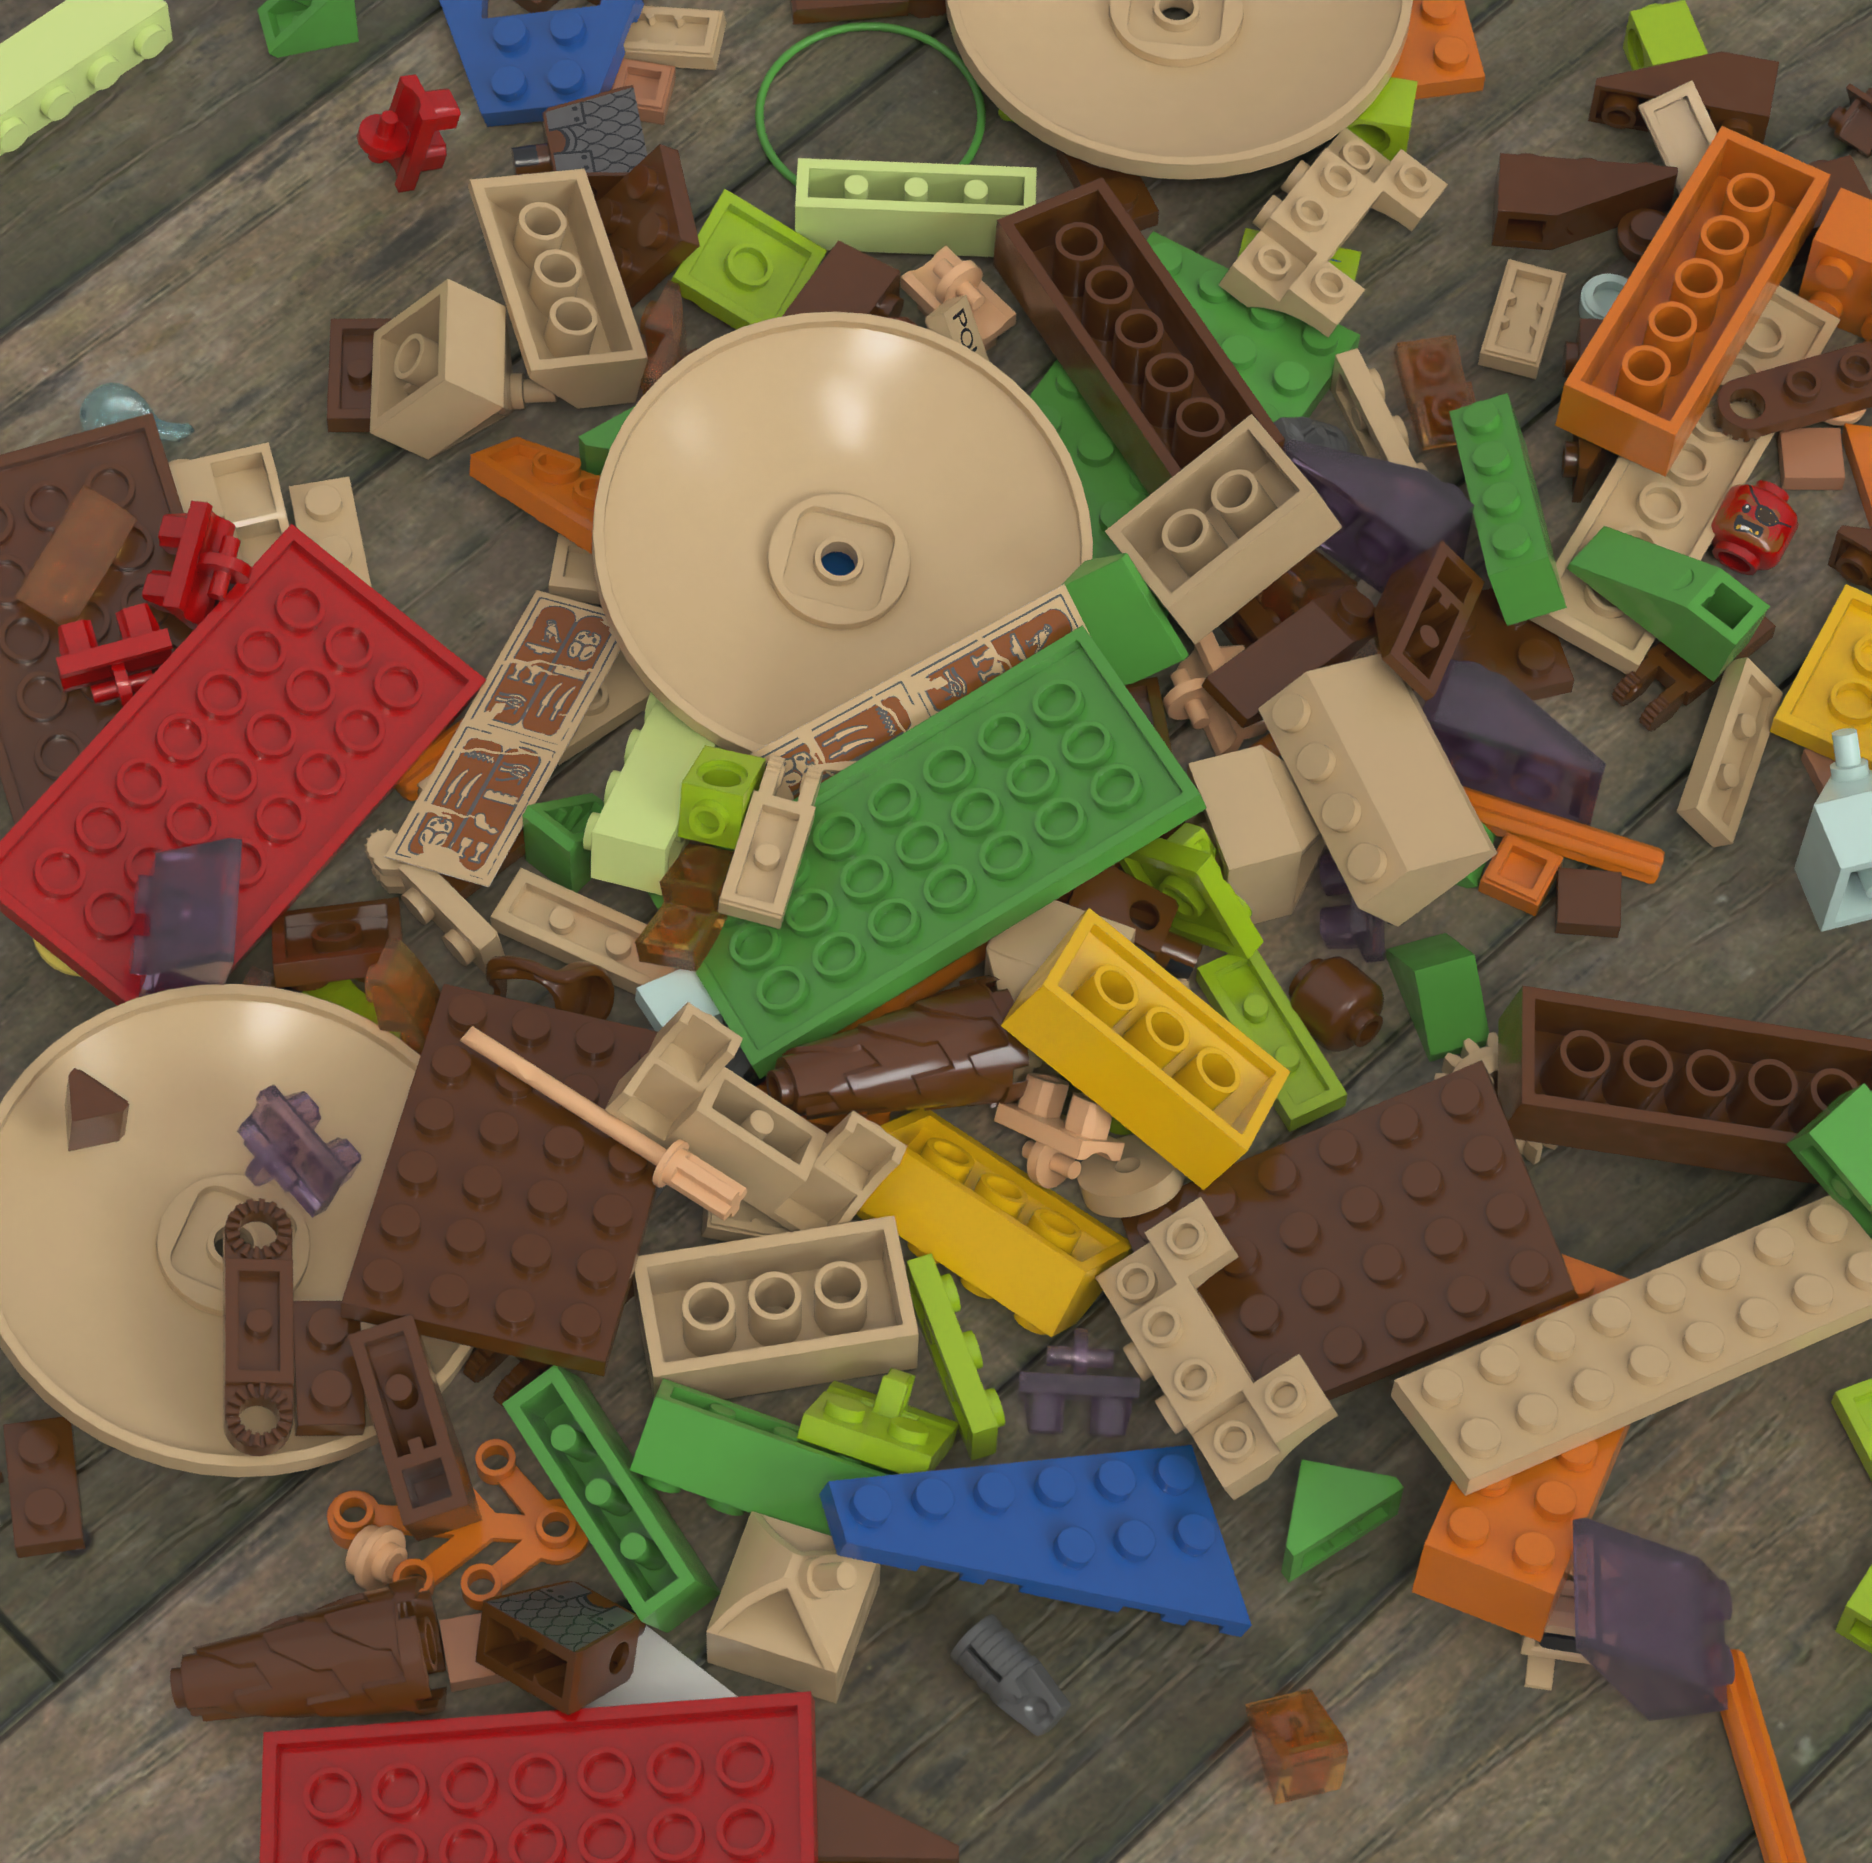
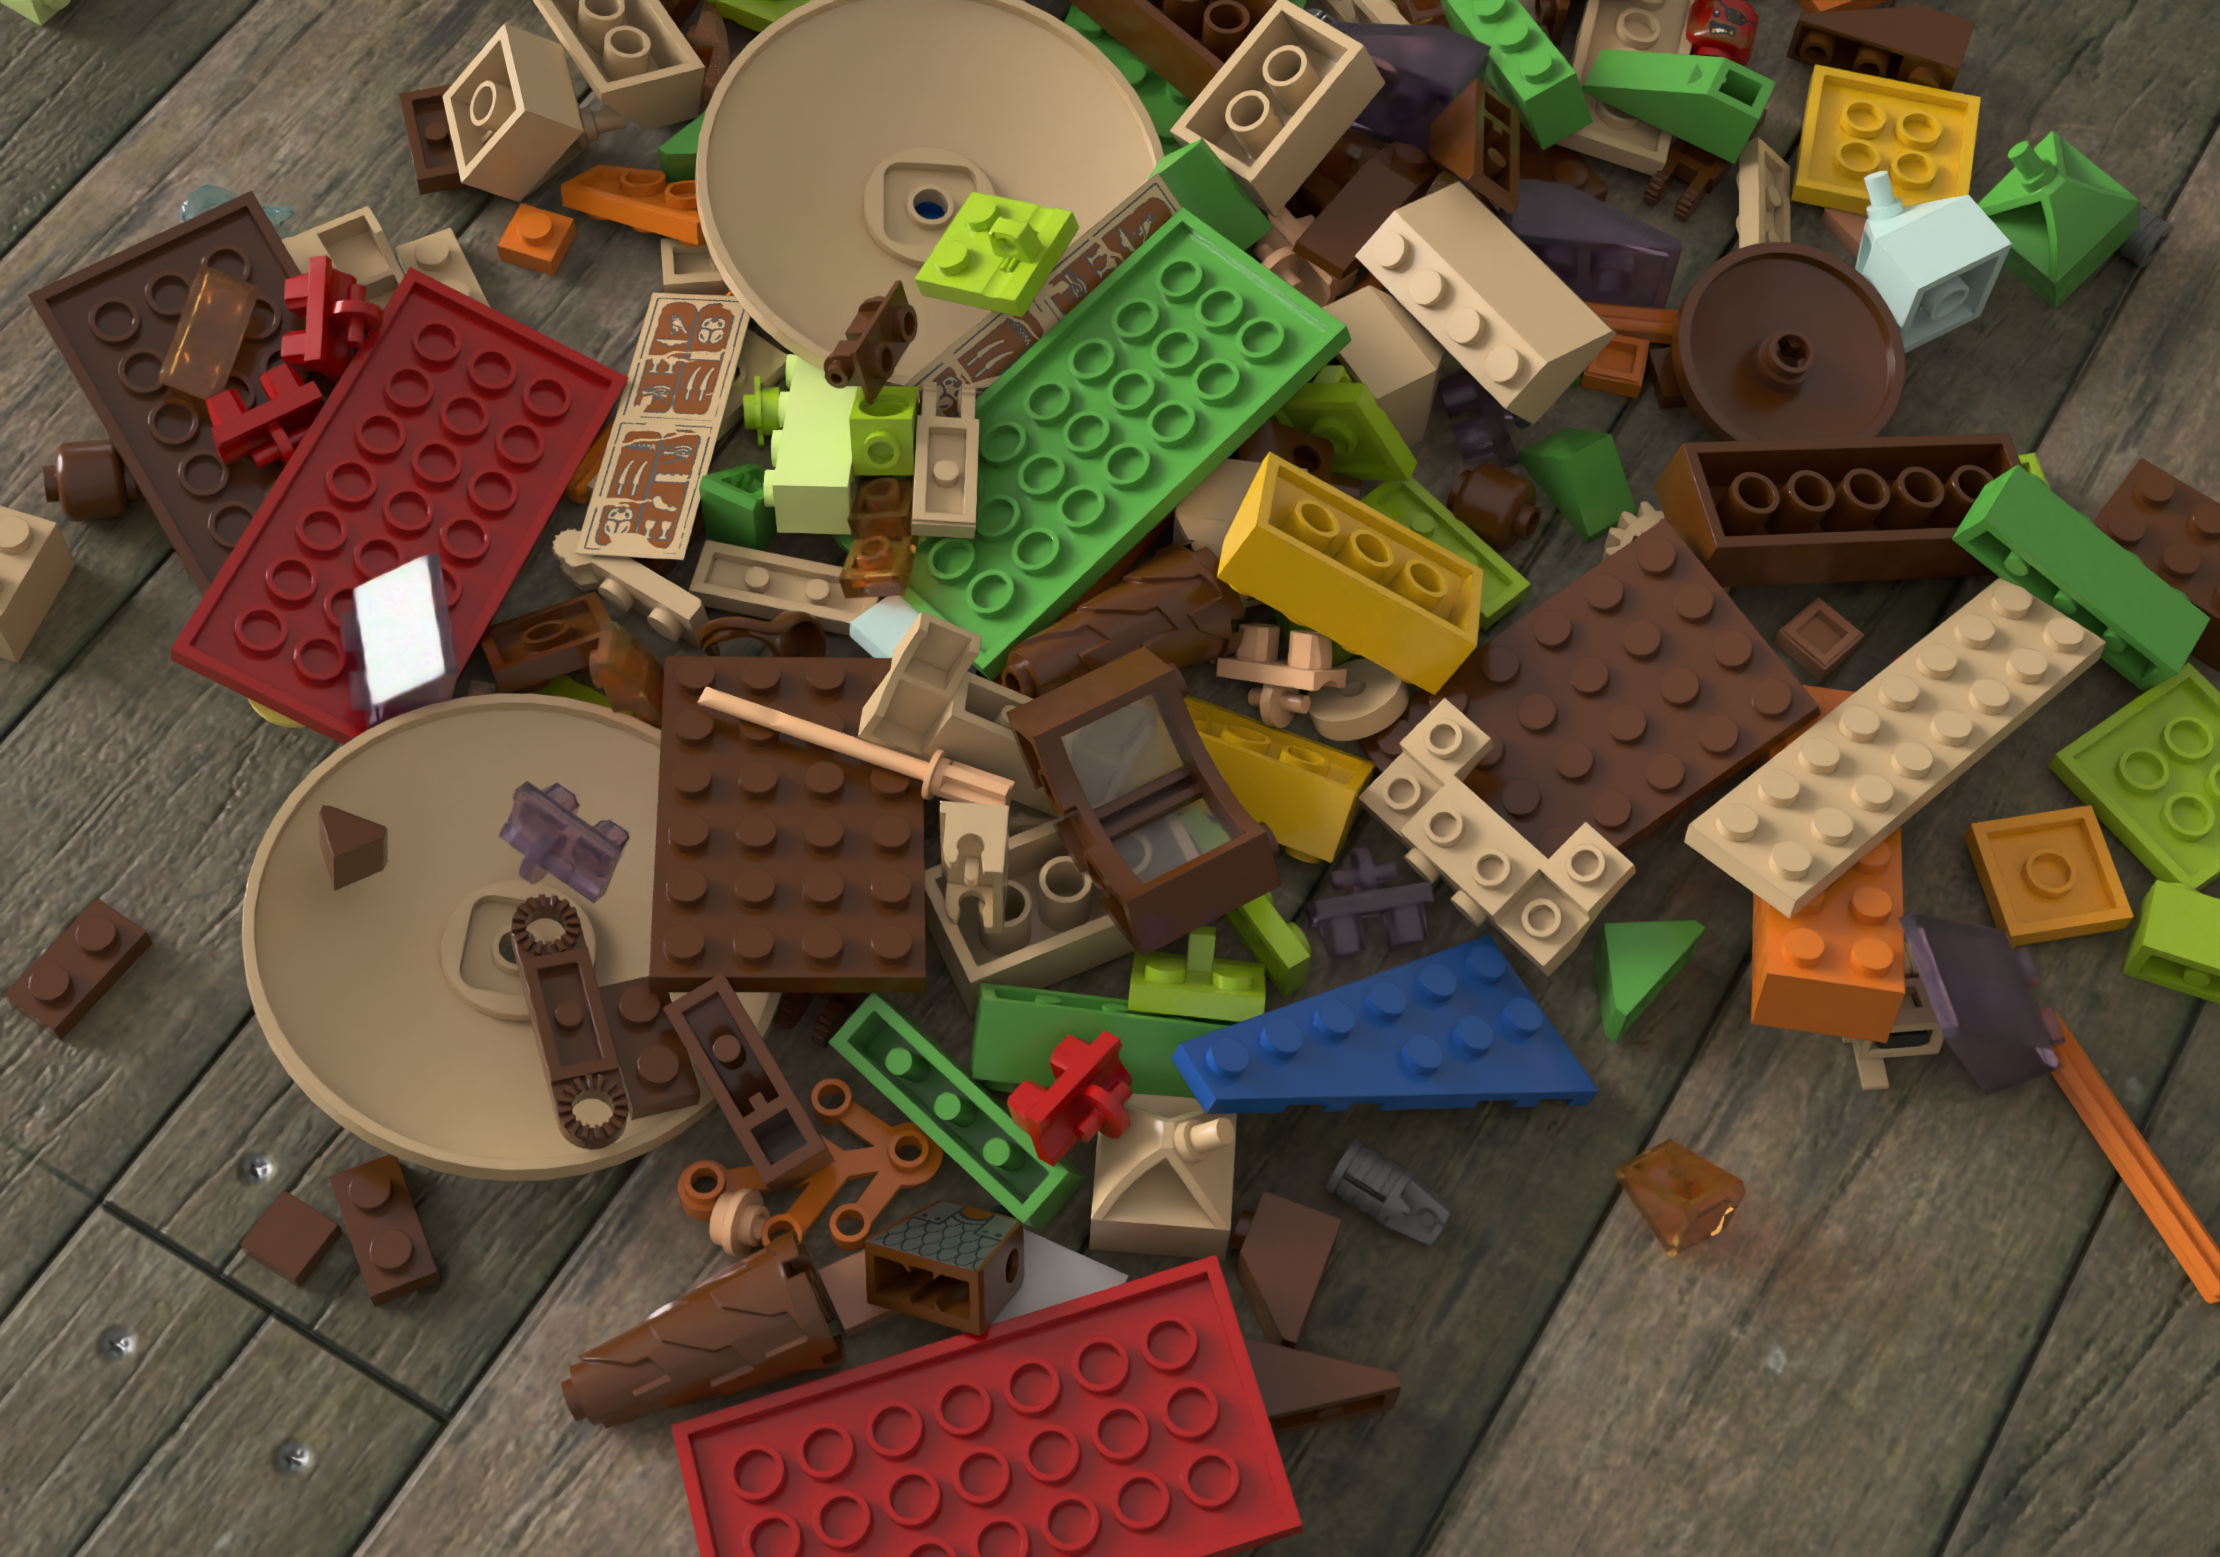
camera: 15 degrees left, 0 degrees up
none -> orange plate [497,203,577,276]
none -> lime plate [743,376,782,448]
none -> reddish brown hinge [824,280,918,404]
none -> lime hinge [914,191,1079,317]
none -> tan hinge [940,801,1009,935]
none -> reddish brown window [1006,646,1281,956]
none -> red hips [1007,1030,1133,1167]
none -> reddish brown slope [1230,1190,1342,1349]
none -> reddish brown dish [1671,242,1905,442]
none -> nougat tile [1774,597,1865,681]
none -> light orange plate [1964,805,2134,948]

